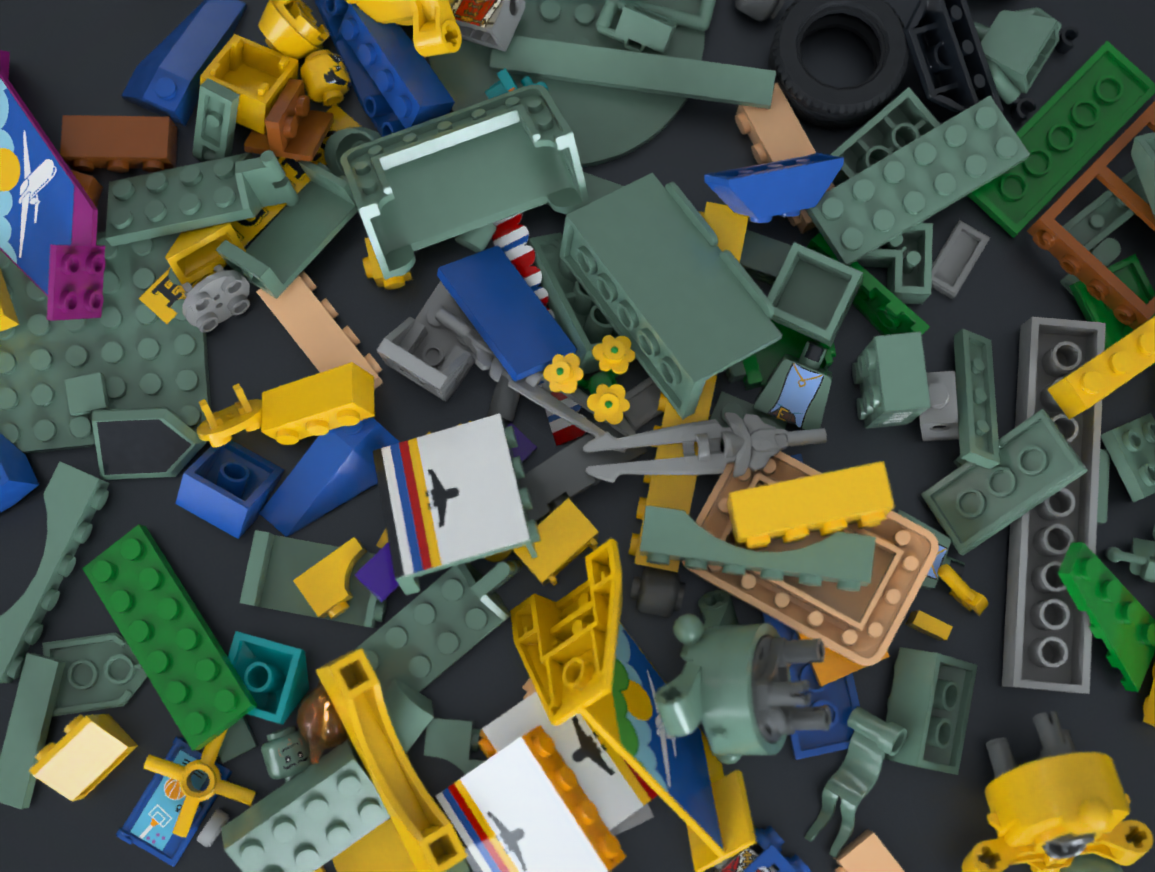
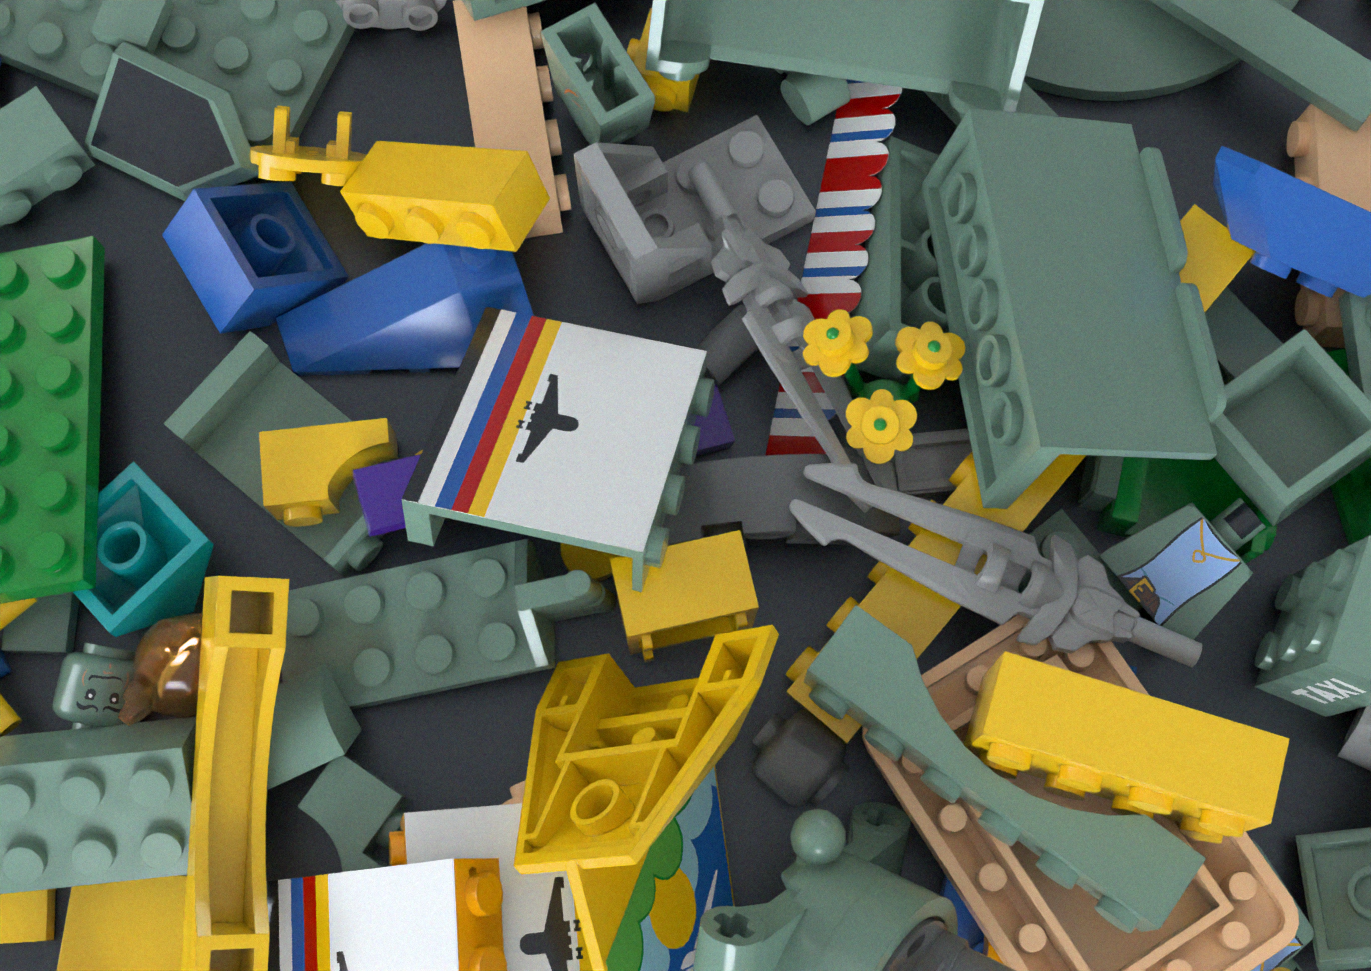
camera: 25 degrees right, 5 degrees down
blue tile [437,245,577,382] -> none
none -> sand green torso [541,3,655,145]

